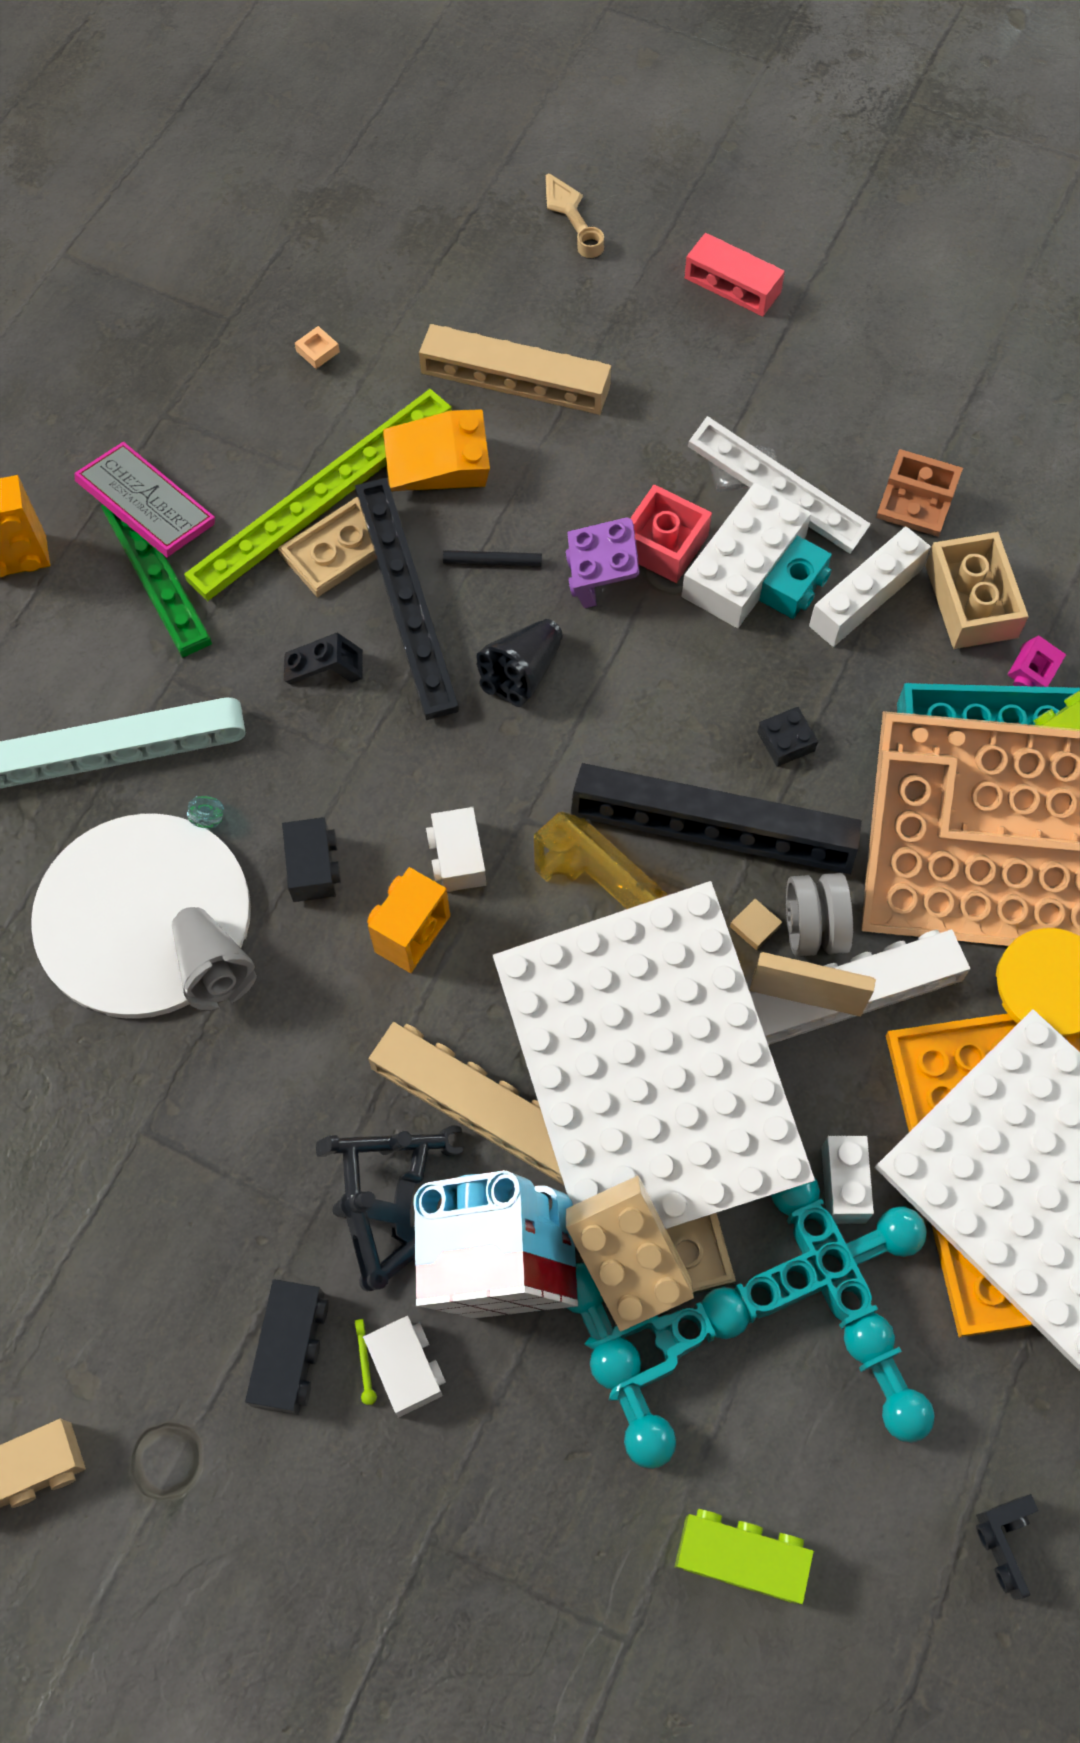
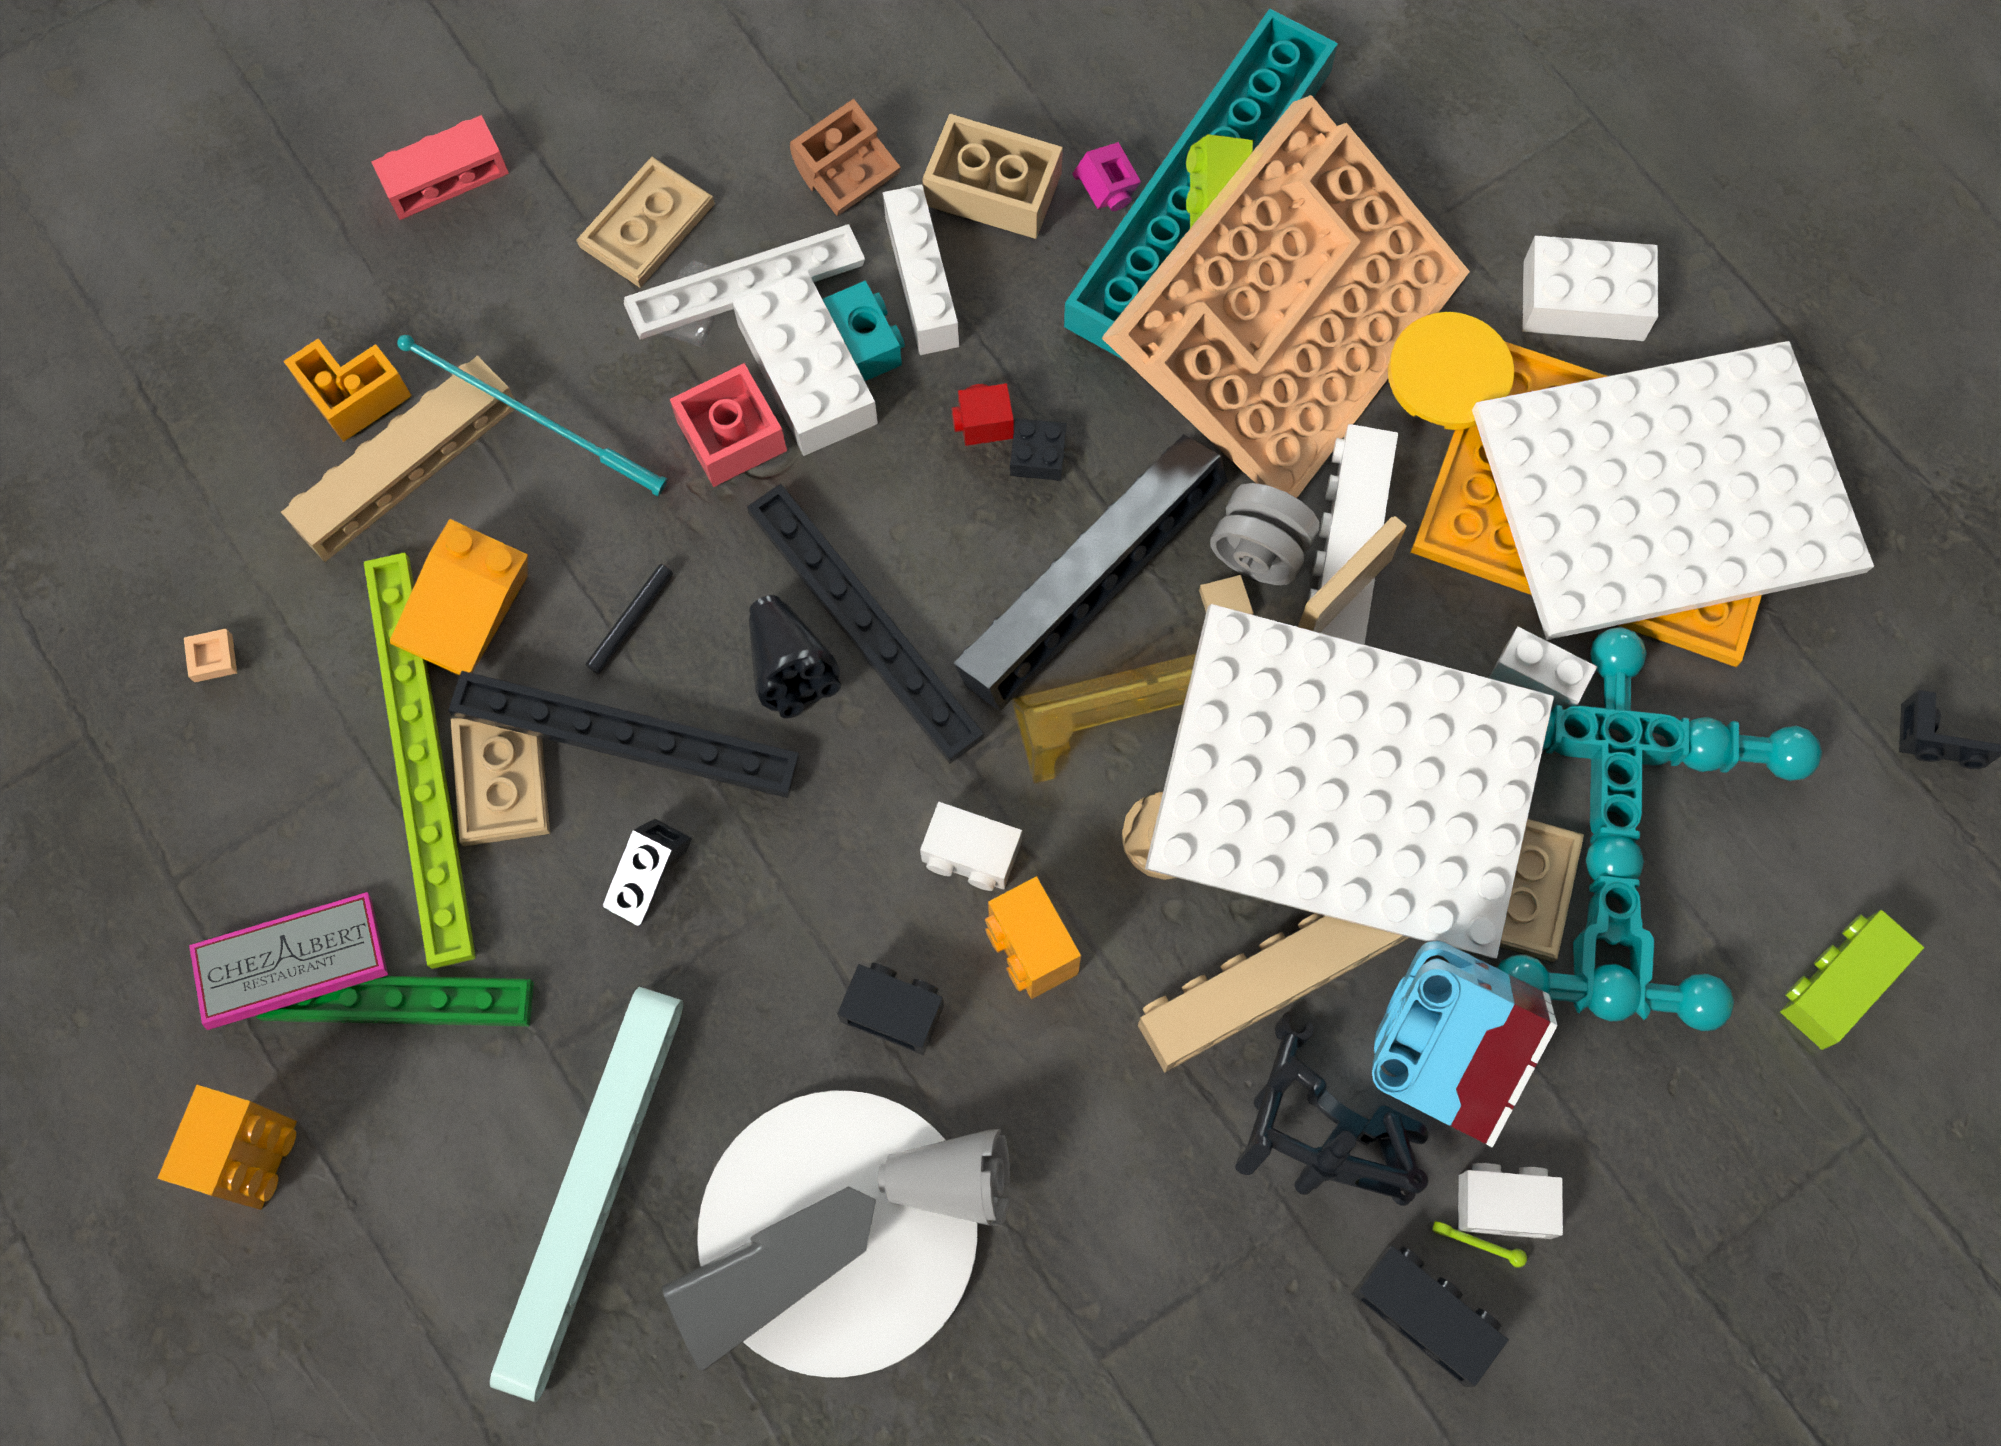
camera: 60 degrees left, 5 degrees up
clear light blue tile [187,796,224,828] -> none
tan piece [546,174,604,258] -> none
medium lavender bracket [566,517,640,608] -> none
tan brick [566,1175,694,1332] -> none
none -> light orange brick [283,338,412,442]
none -> teal piece [397,335,668,497]
none -> tan tile [577,157,715,288]
none -> dark grey panel [662,1186,876,1371]
none -> black plate [747,483,984,764]
none -> red brick [951,383,1014,446]

